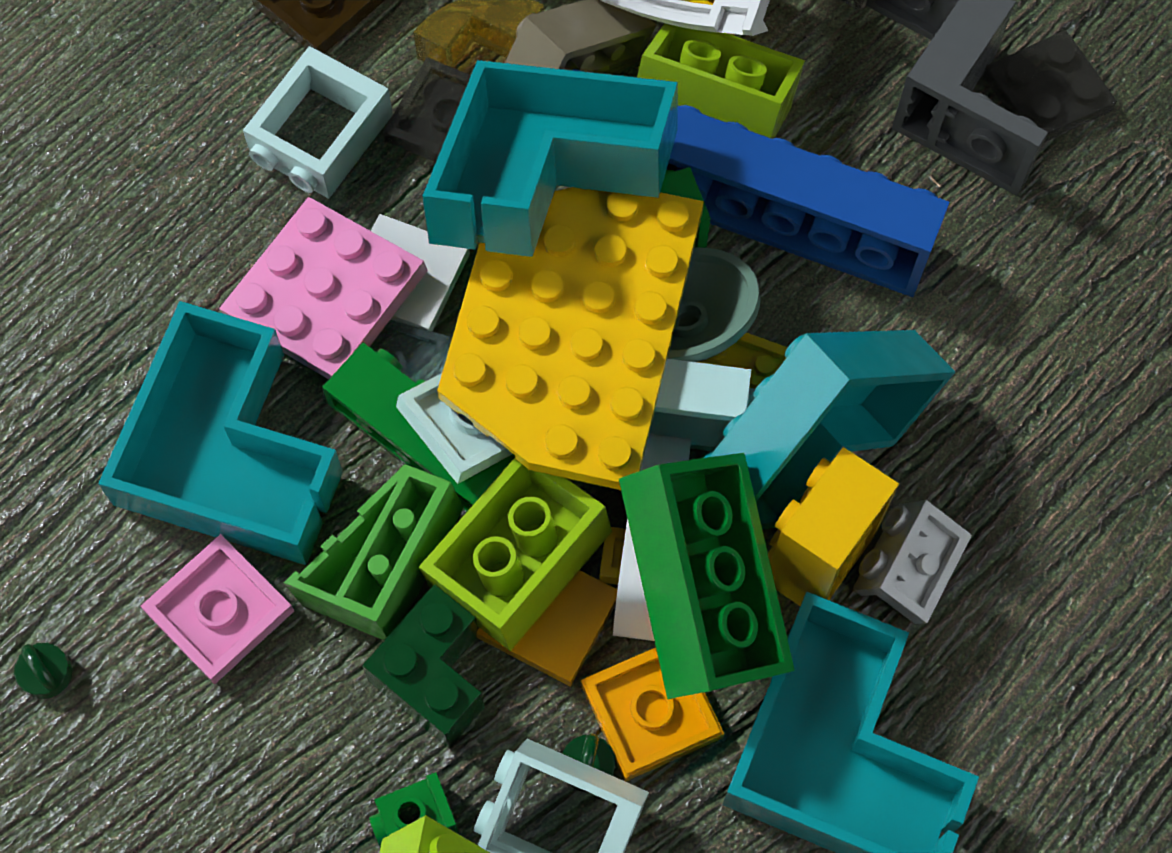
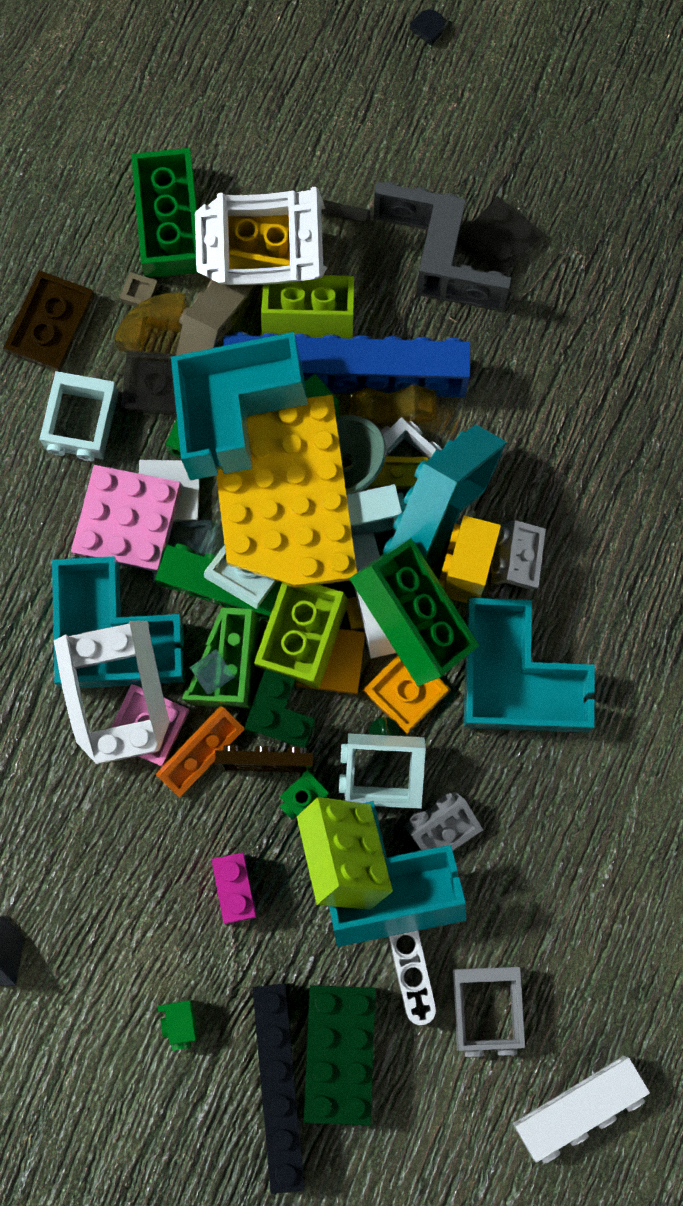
camera: 20 degrees left, 10 degrees up
dark green tile [14,643,72,699] -> none
none -> white wedge [54,621,170,765]
none -> orange plate [155,706,244,798]
none -> clear light blue tile [190,650,235,695]
none -> dark brown plate [215,745,314,773]
none -> clear yellow brick [351,385,437,427]
none -> white bracket [380,417,442,460]

